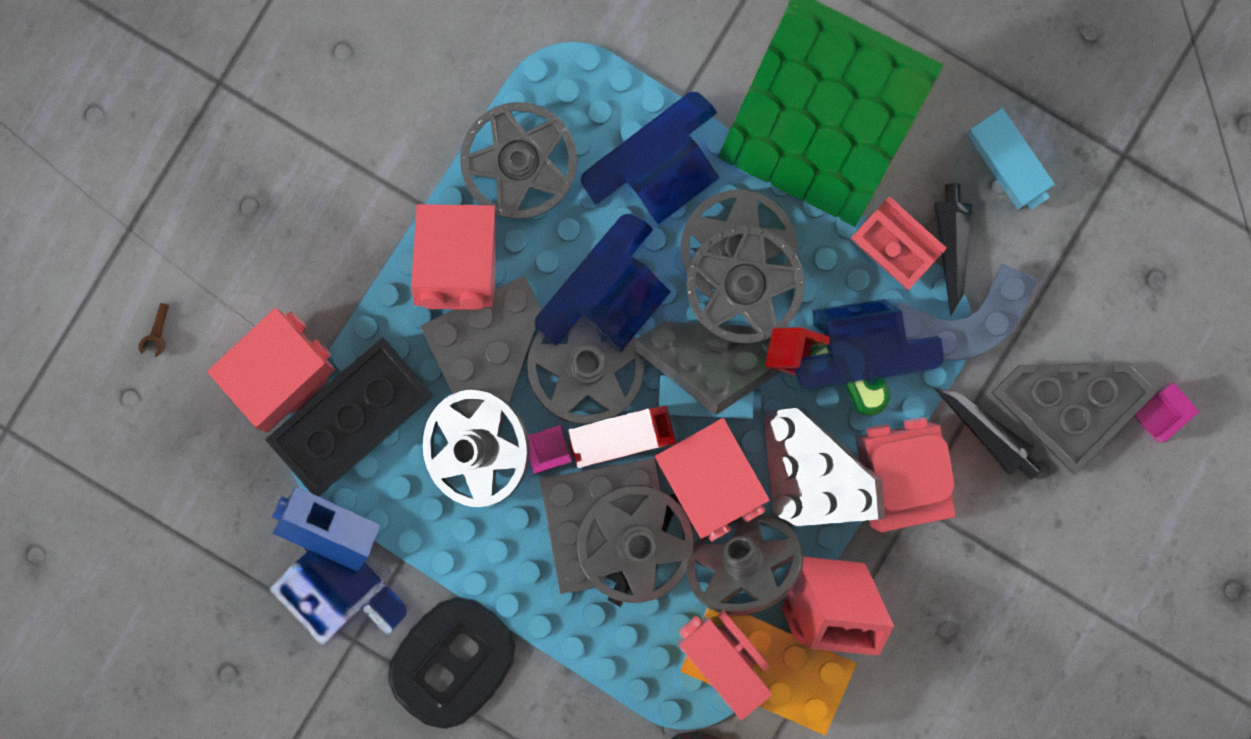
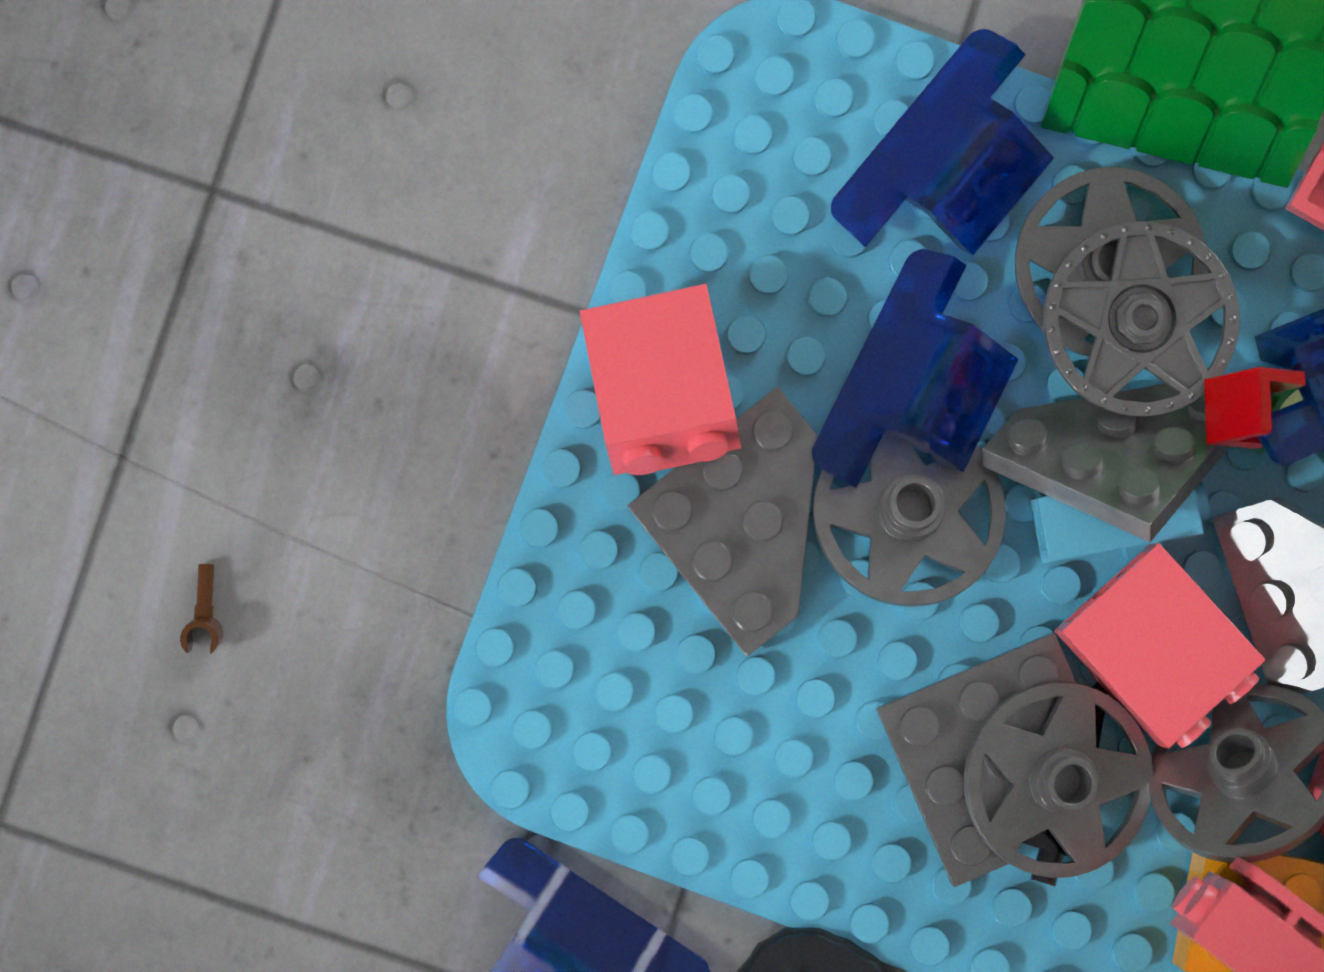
camera: 10 degrees left, 0 degrees up
coral brick [207,308,336,433] -> none
black plate [265,337,434,497] -> none
brick [272,486,381,572] -> none
wheel [423,389,530,507] -> none
flat silver wheel [460,102,577,219] -> none
dark pink panel [528,425,572,474] -> none
brick [569,405,676,468] -> none

